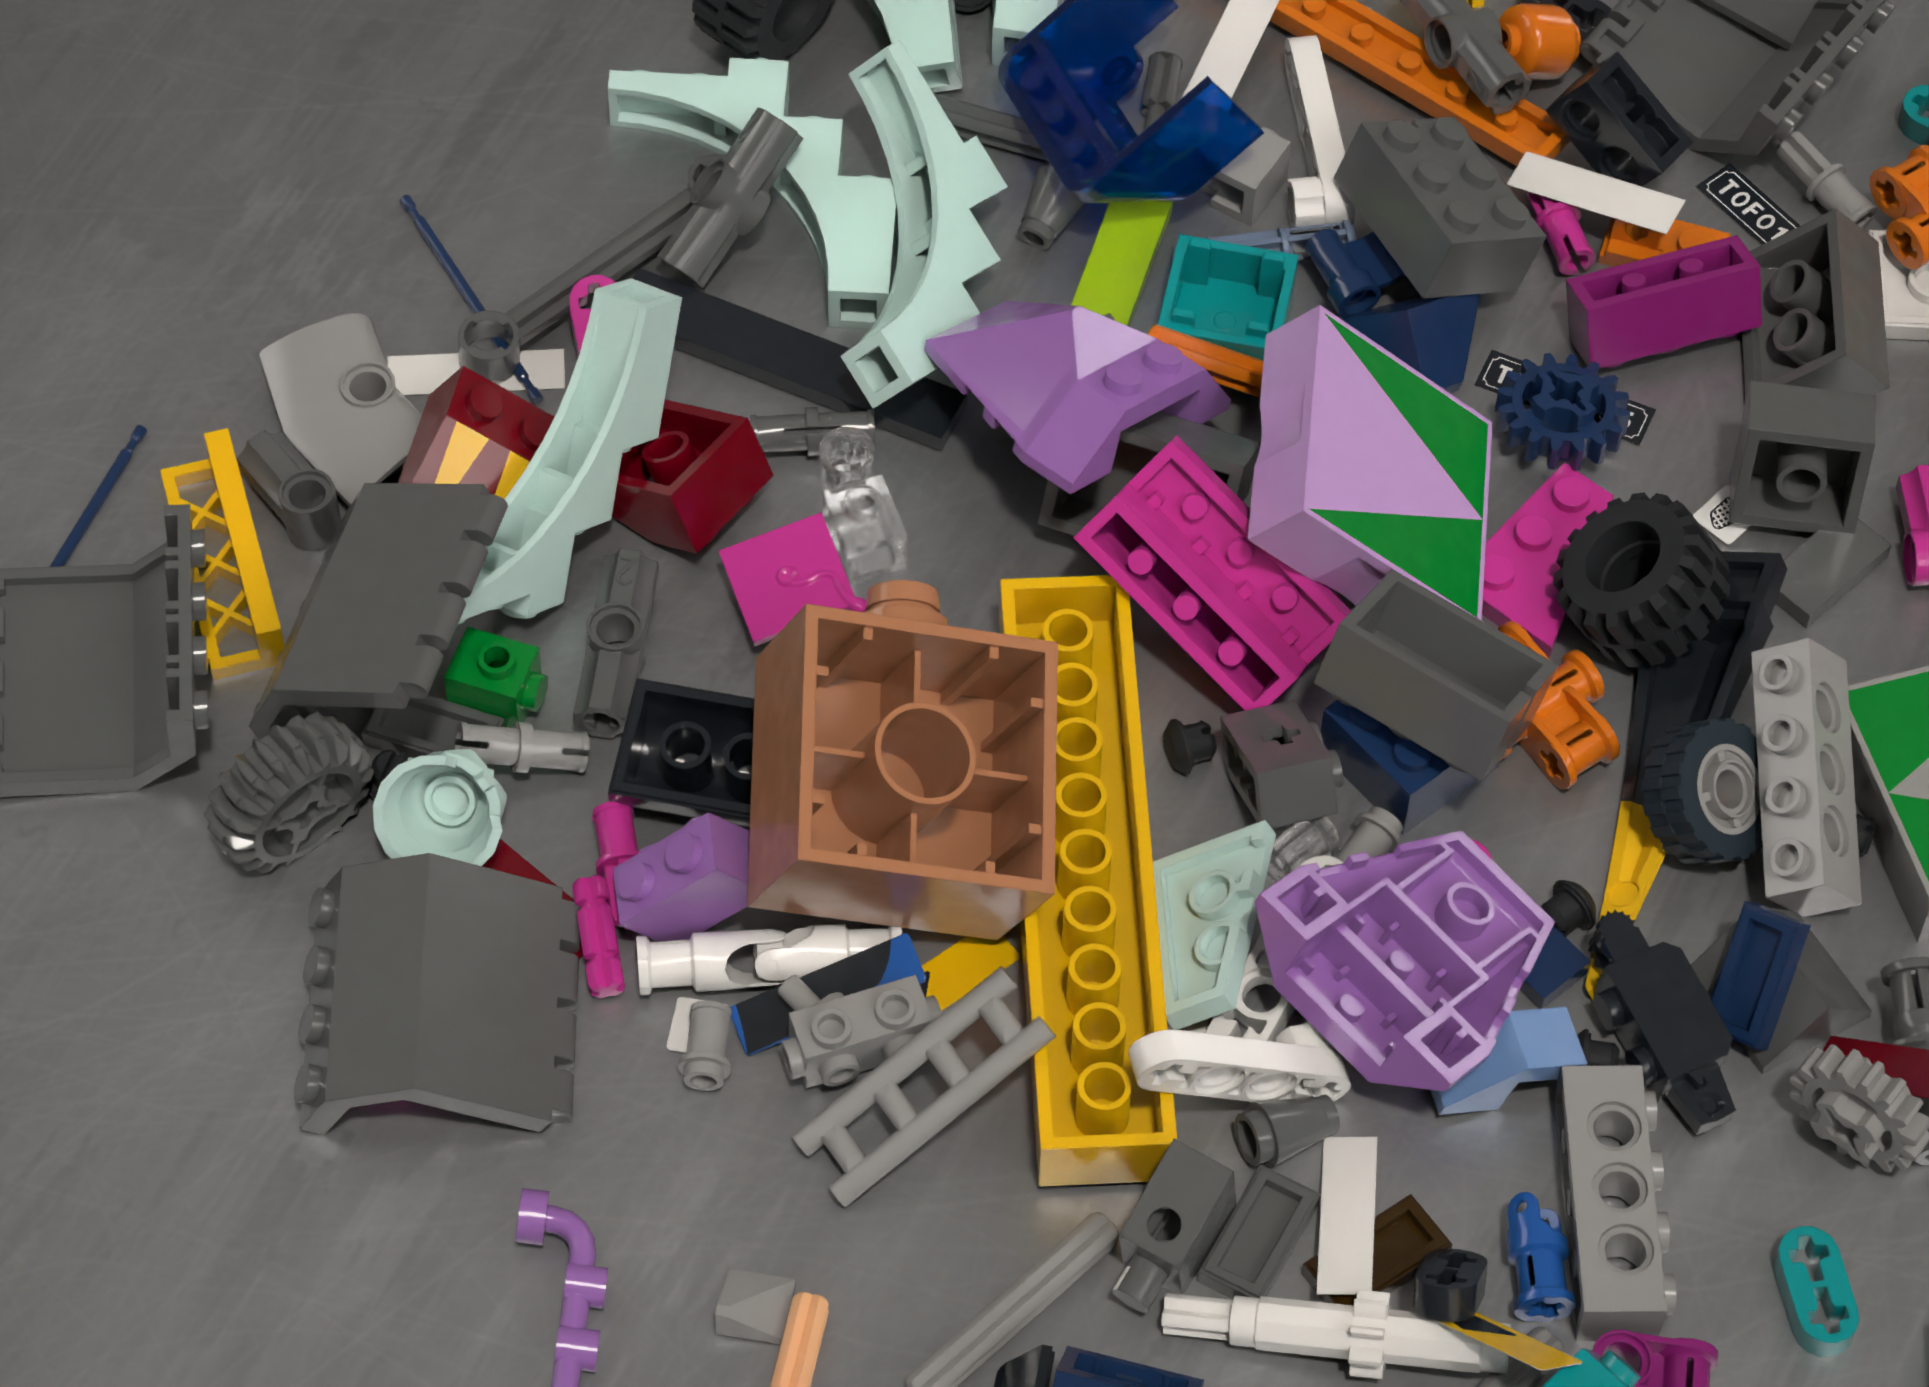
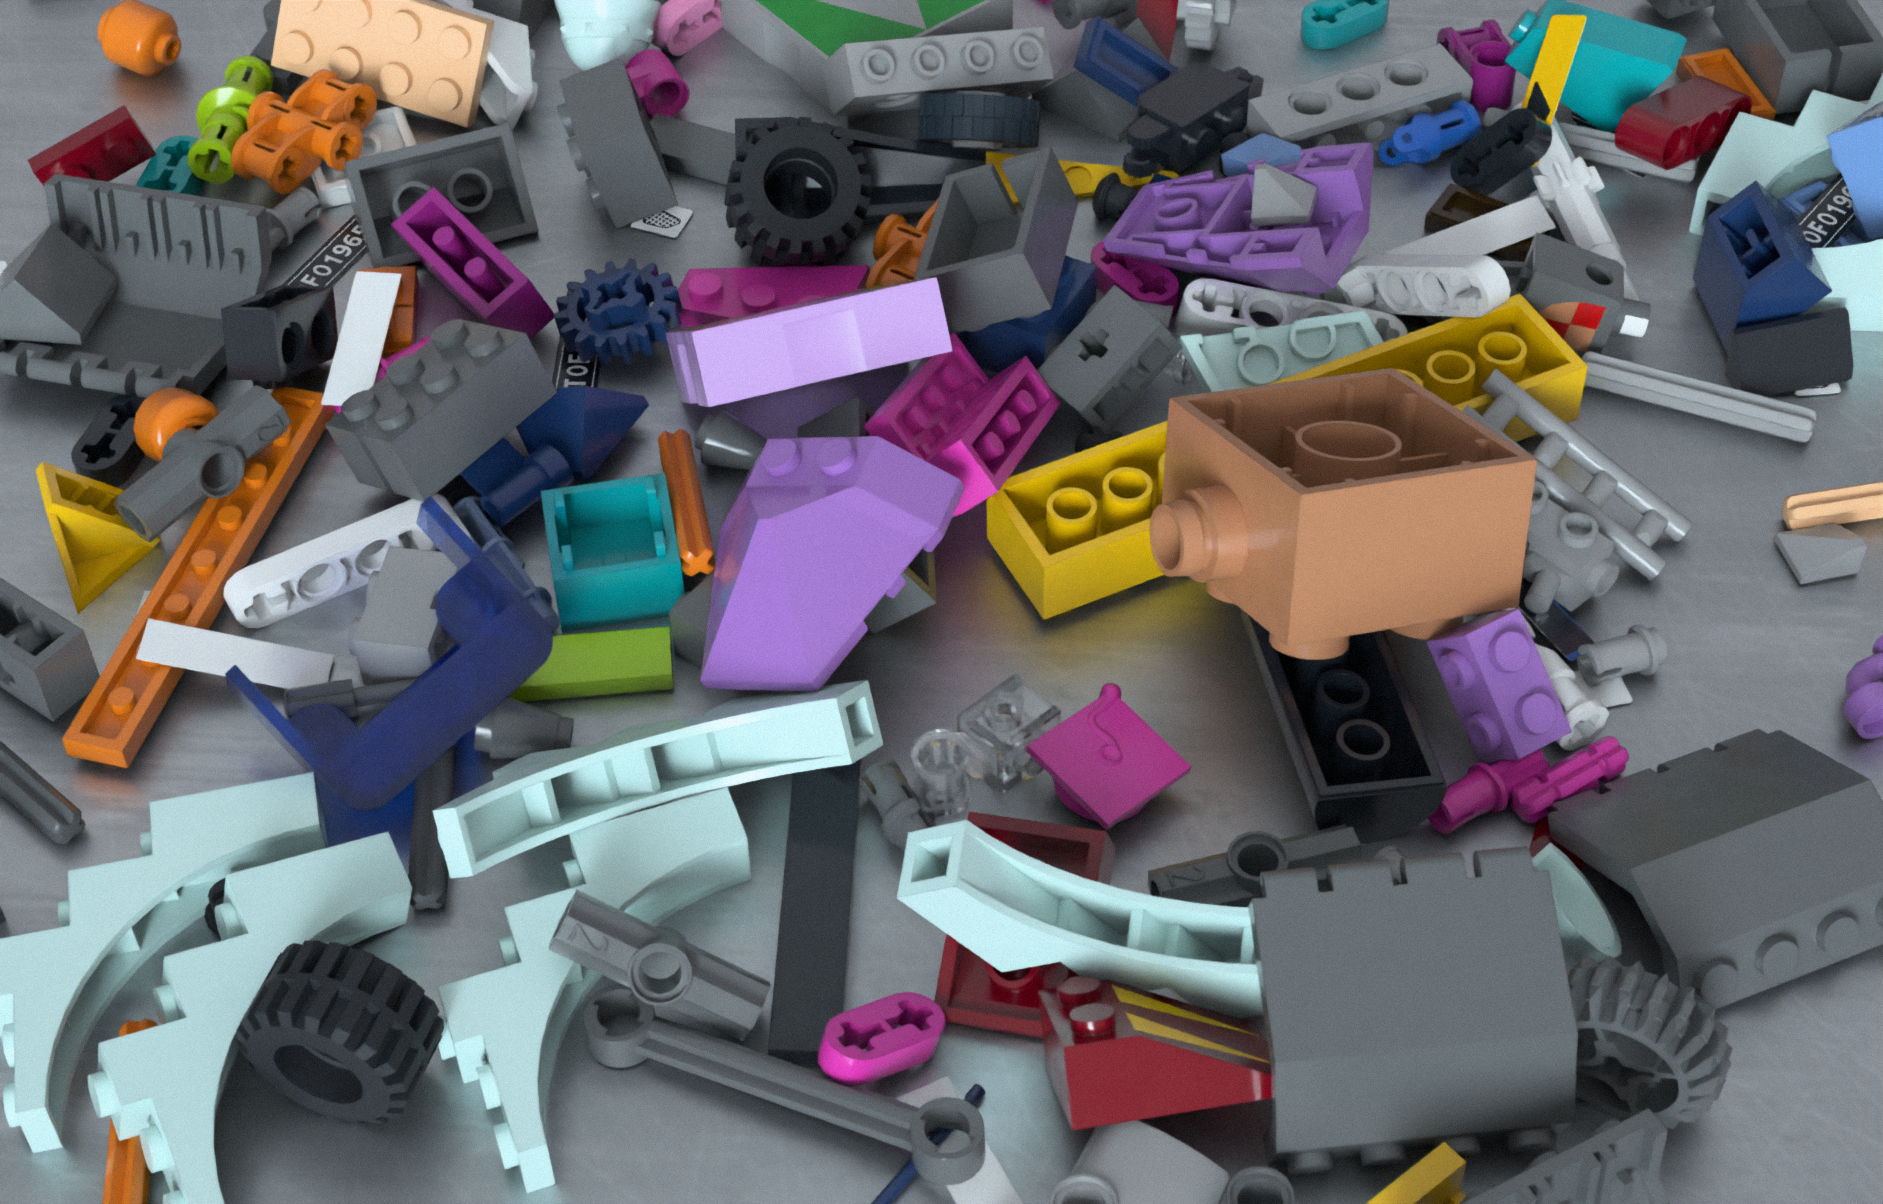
camera: 110 degrees left, 10 degrees down
none -> light grey slope [1251,164,1318,227]

